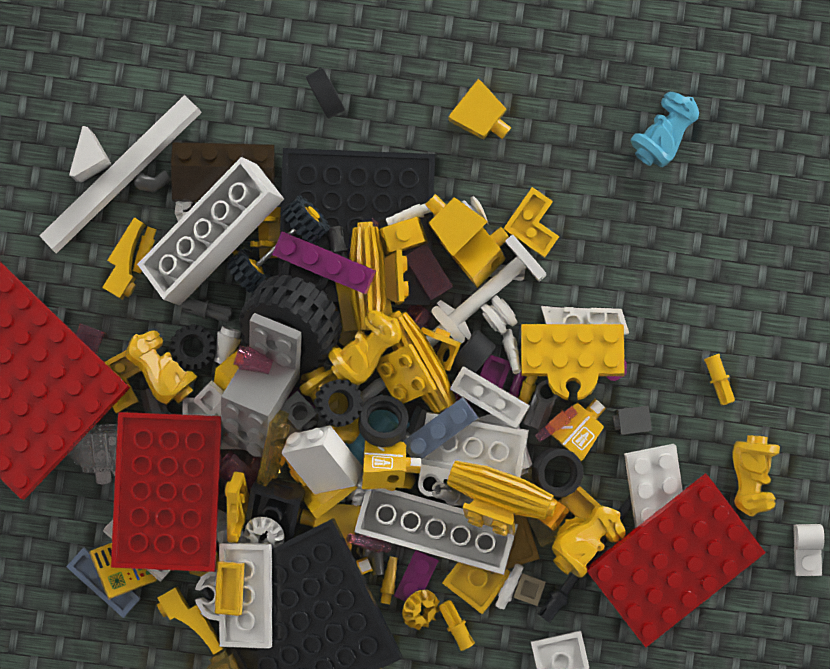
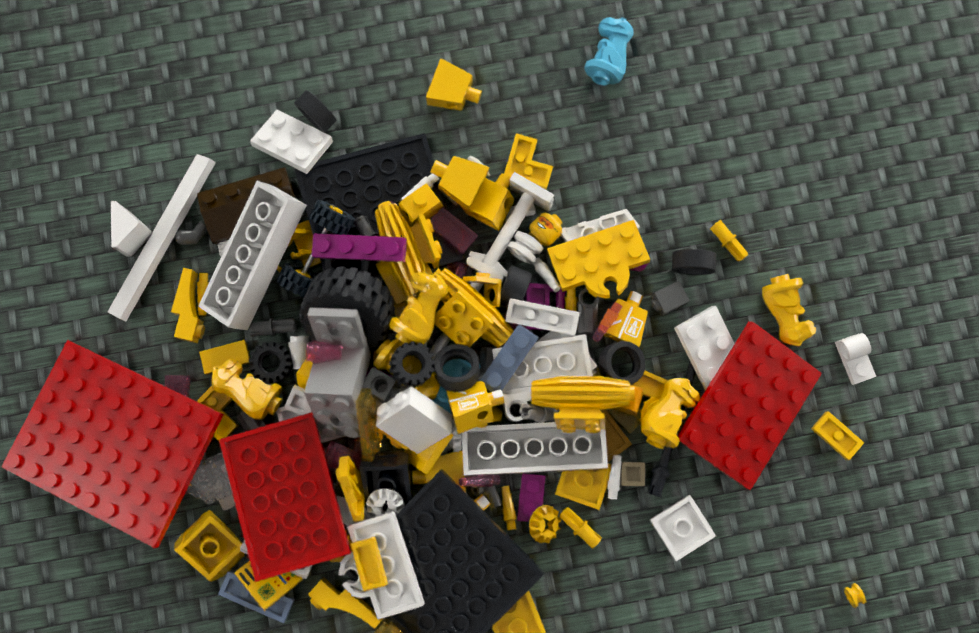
camera: 25 degrees left, 5 degrees down
none -> yellow slope [175,510,245,582]
none -> yellow tile [199,340,250,375]
none -> white plate [250,110,333,174]
none -> yellow head [529,213,563,246]
none -> black tyre [672,249,716,275]
none -> yellow plate [811,411,864,460]

